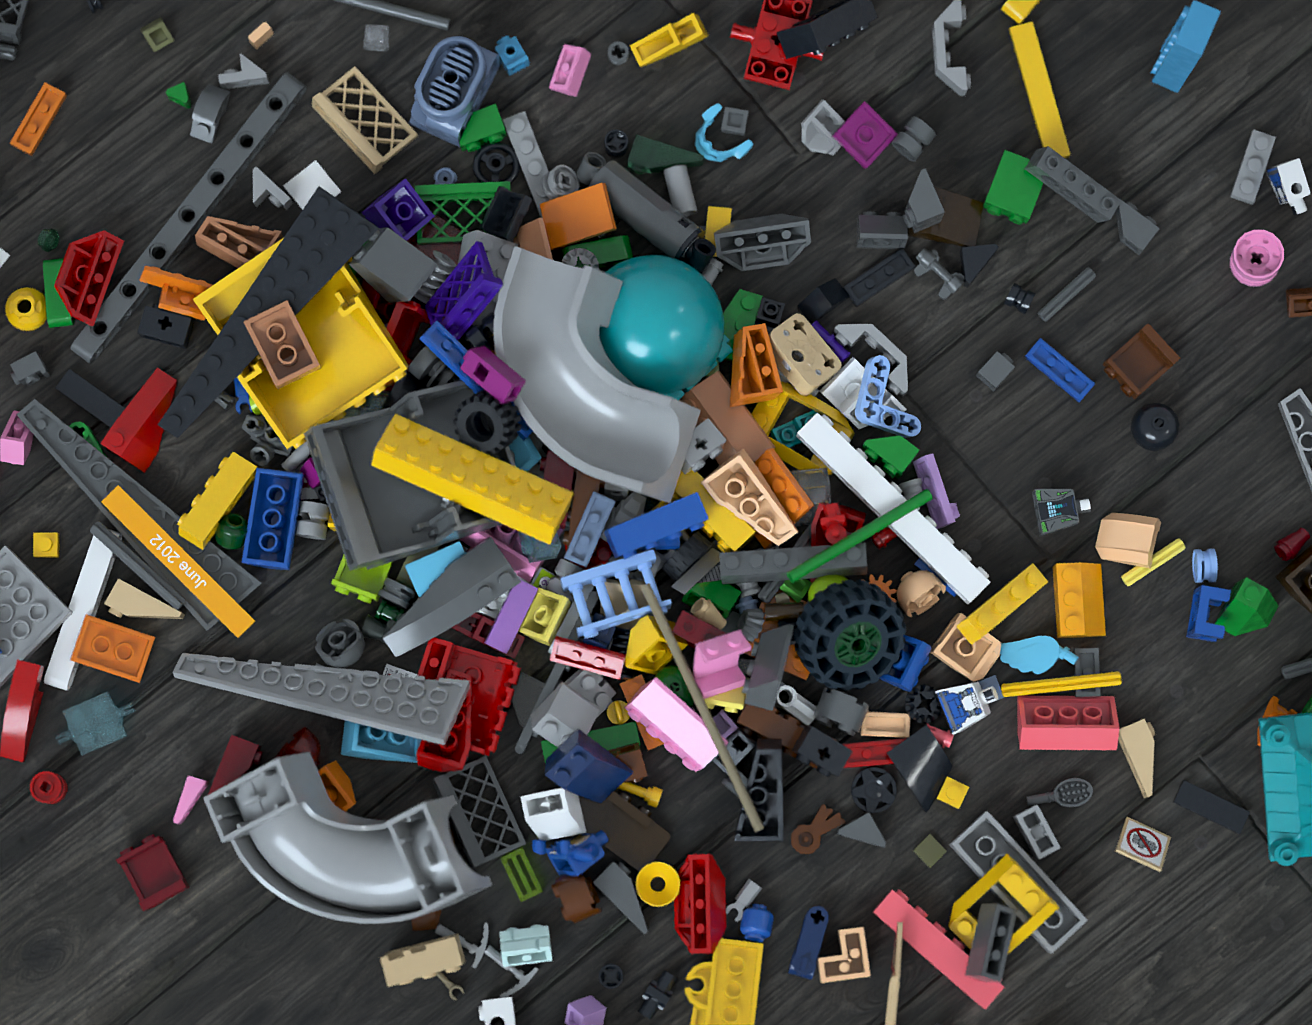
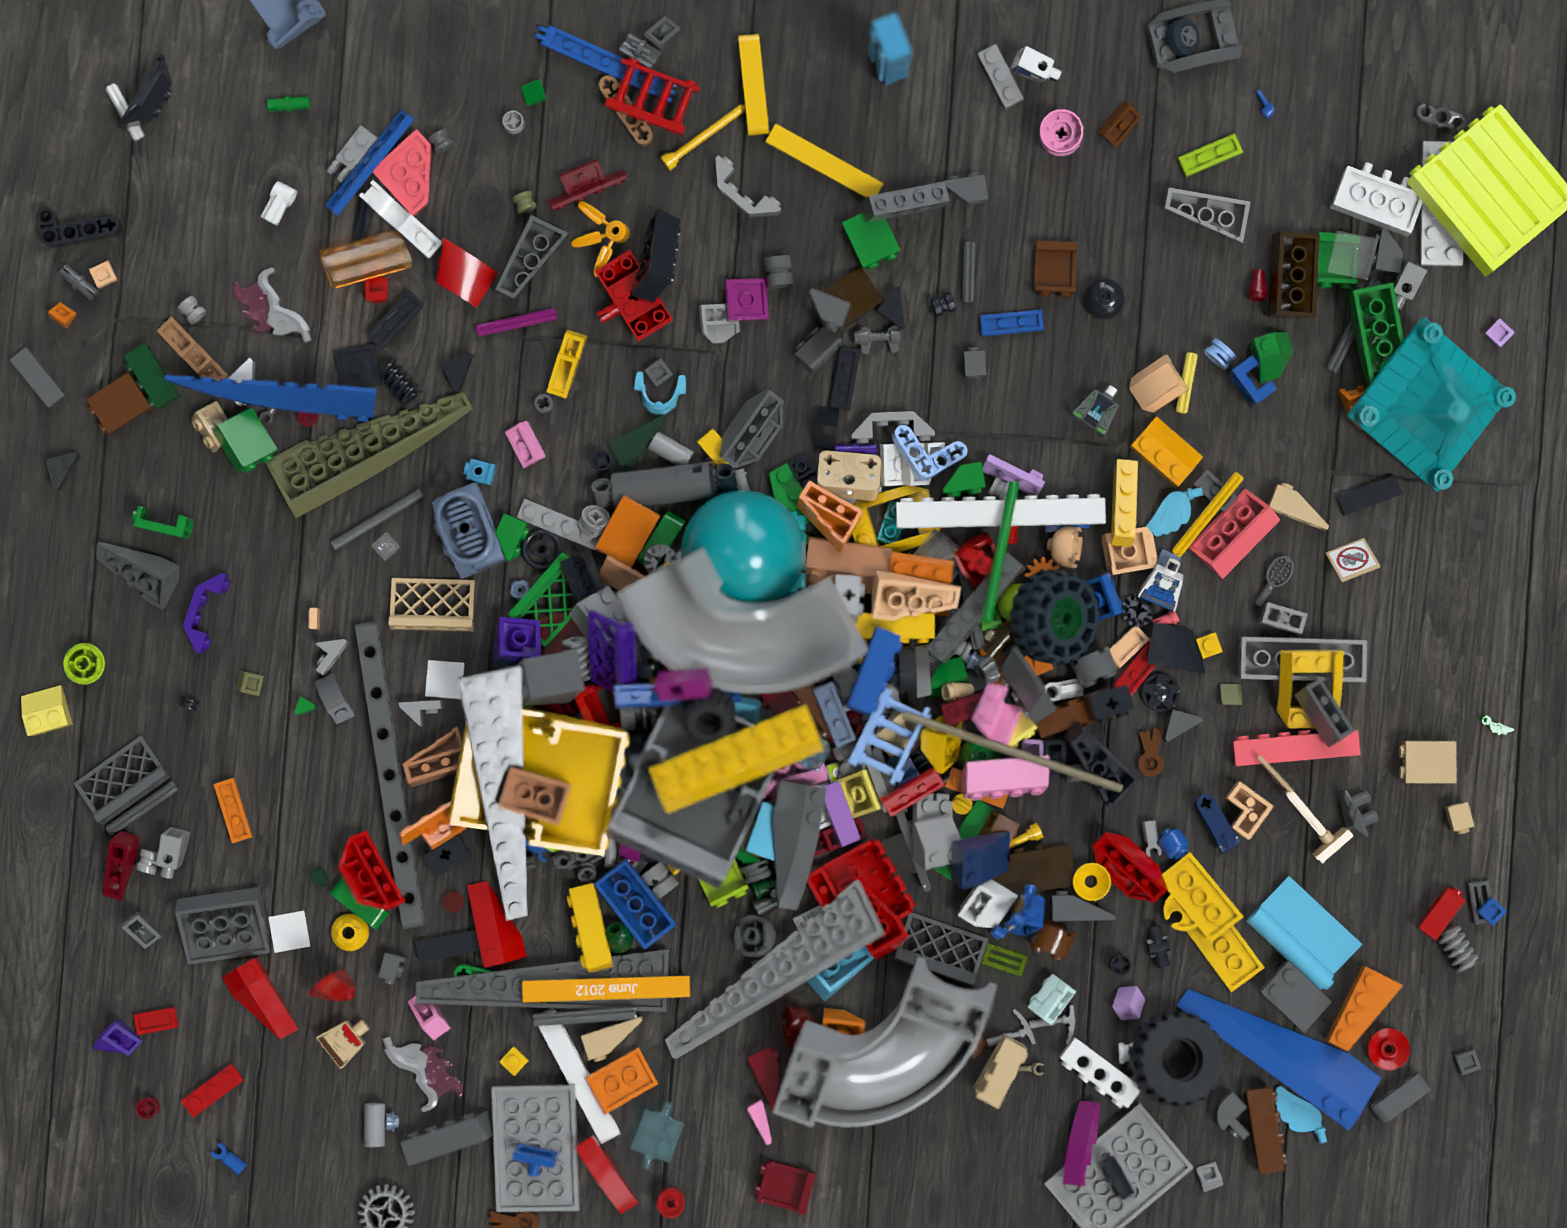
camera: 40 degrees left, 5 degrees up
none -> clear red plate [443,892,464,913]
none -> green piece [737,848,760,865]

